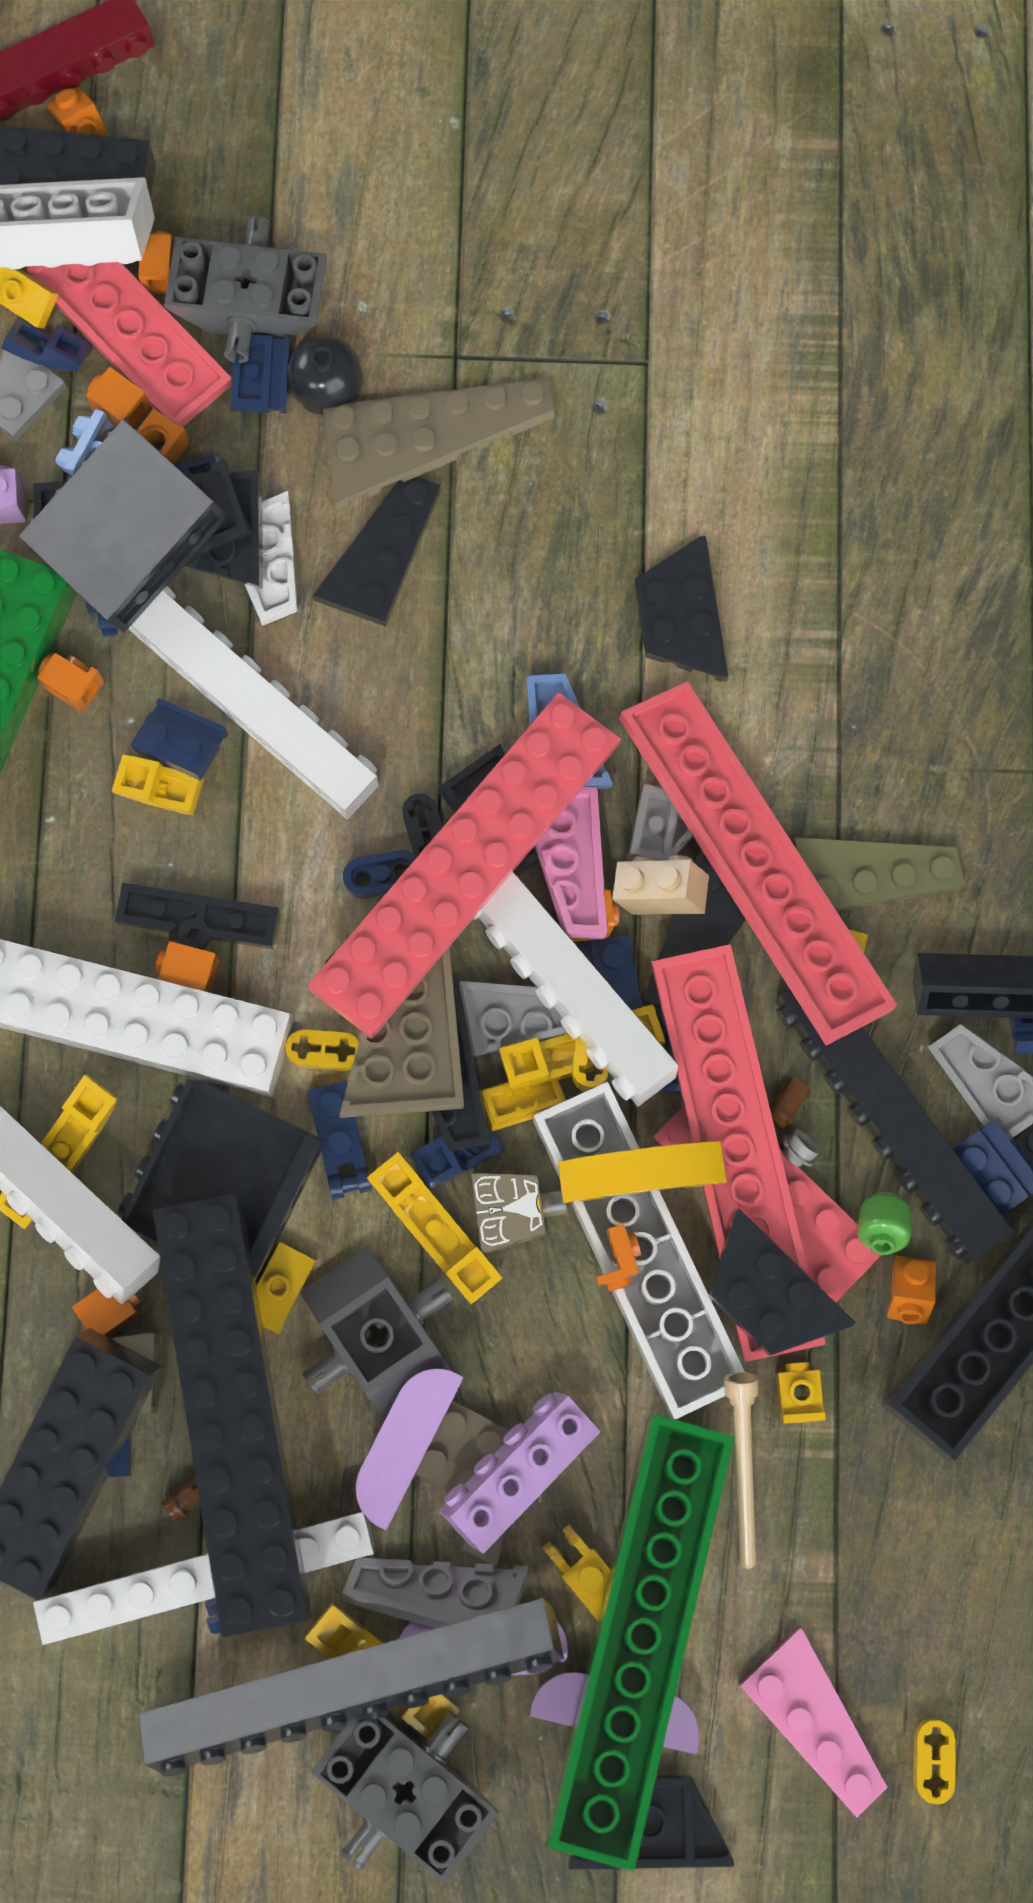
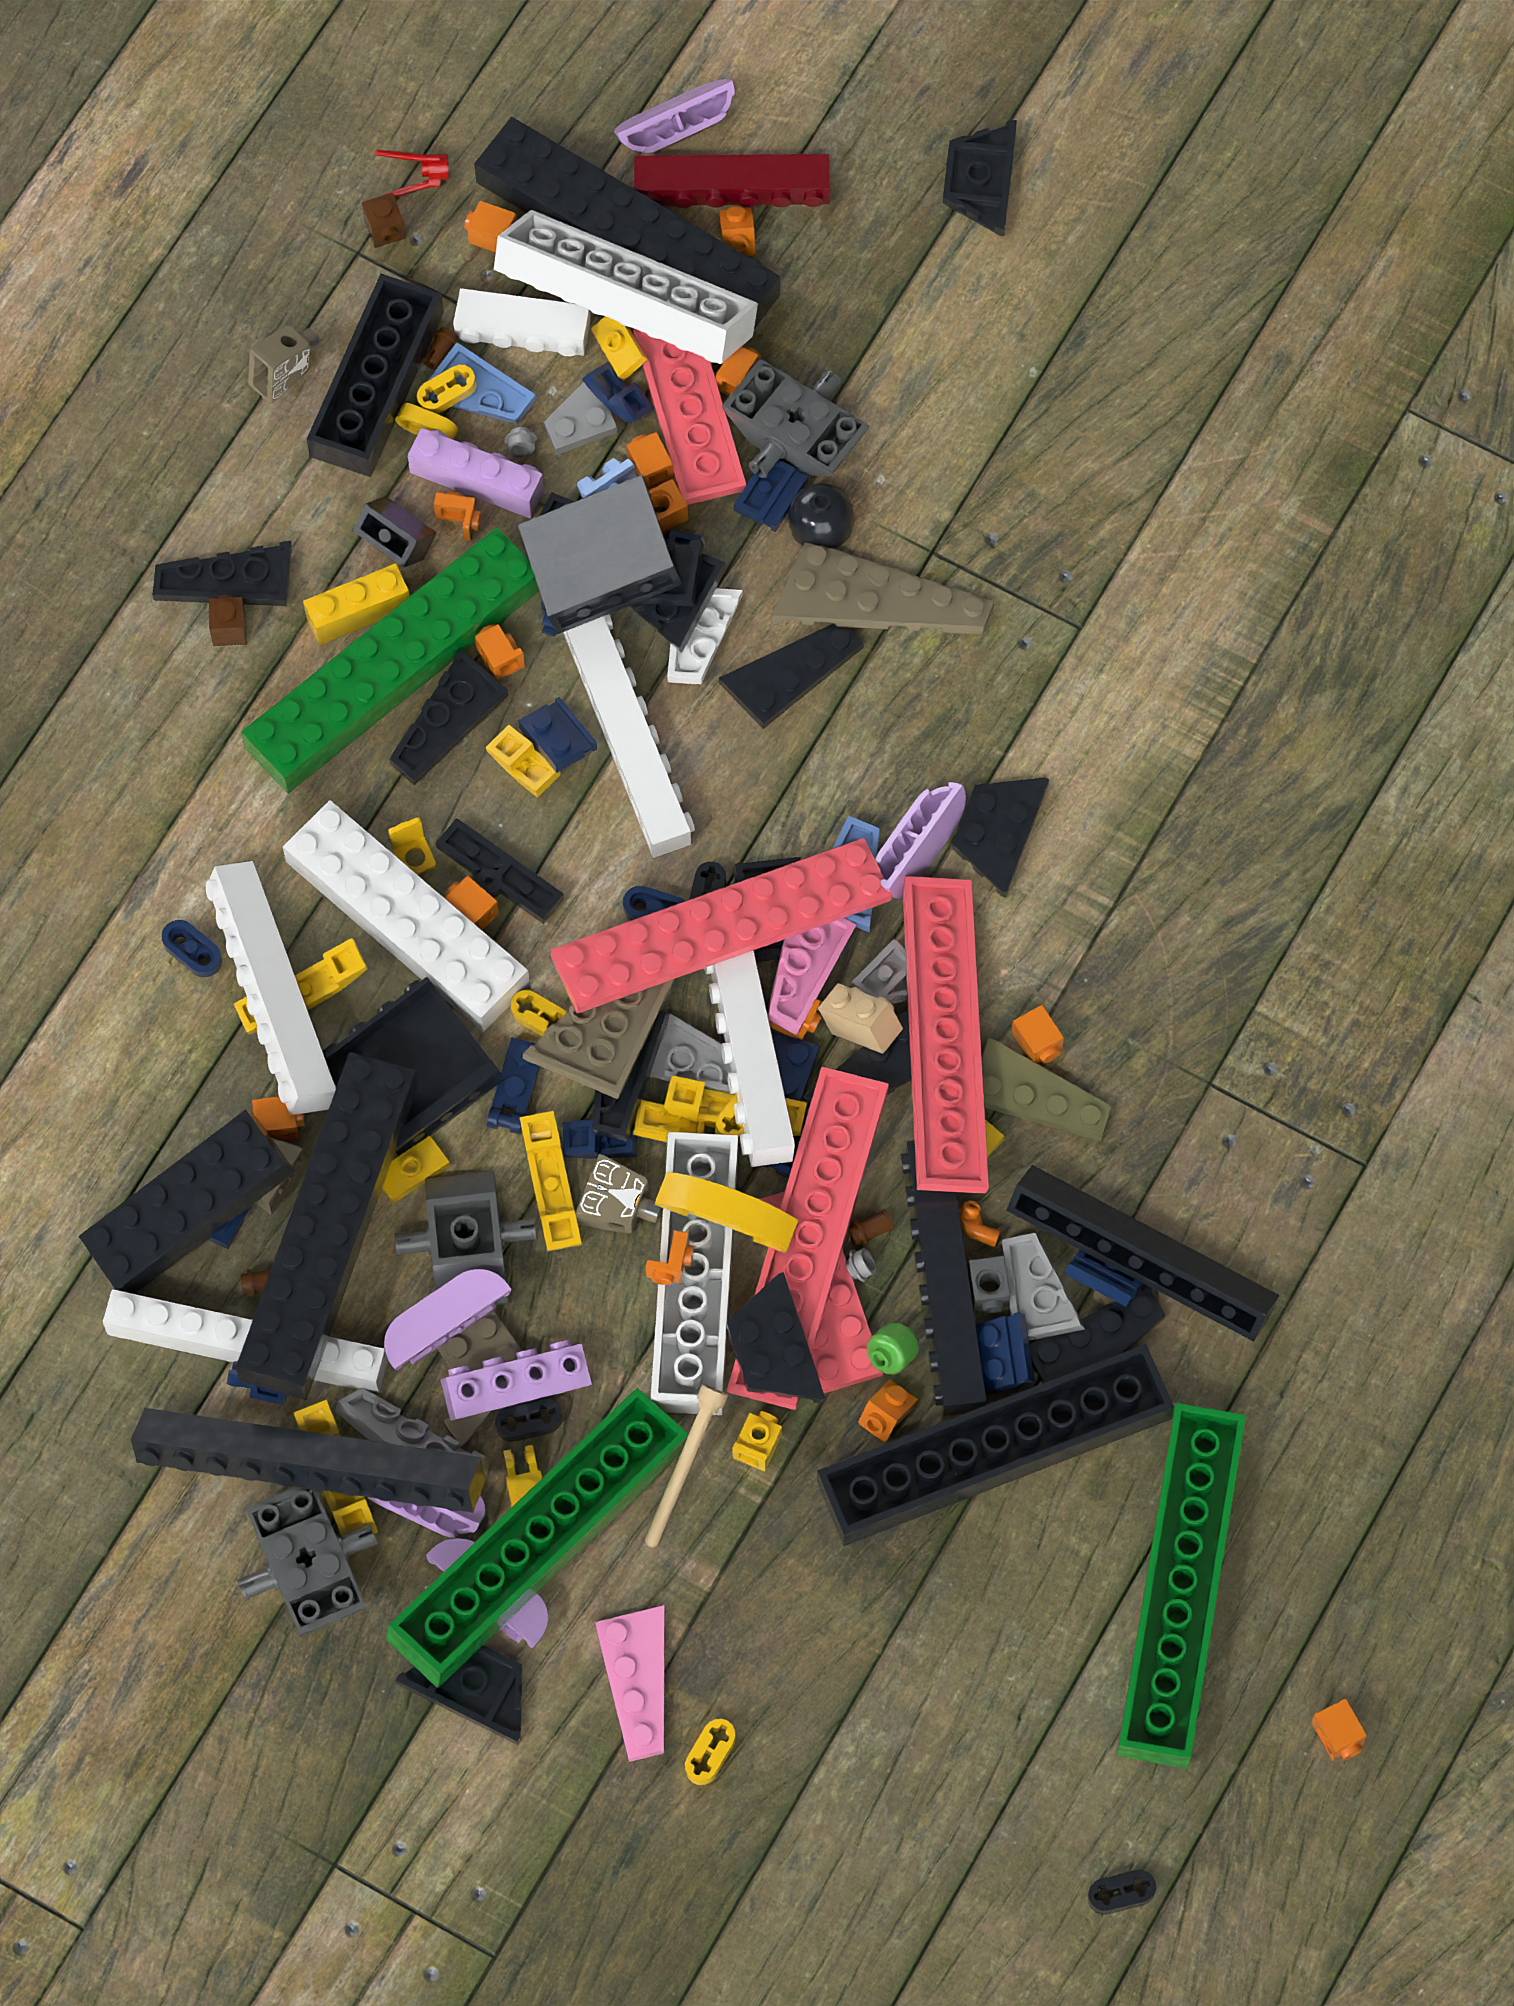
camera: 30 degrees right, 10 degrees down
none -> yellow bracket [388,817,437,875]
none -> black wing [389,648,508,785]
none -> black beam [495,1399,562,1442]
none -> lavender brick [875,782,966,899]
none -> orange arm [959,1200,1001,1247]
none -> dark grey brick [968,1256,1010,1314]
none -> orange brick [1012,1005,1064,1064]

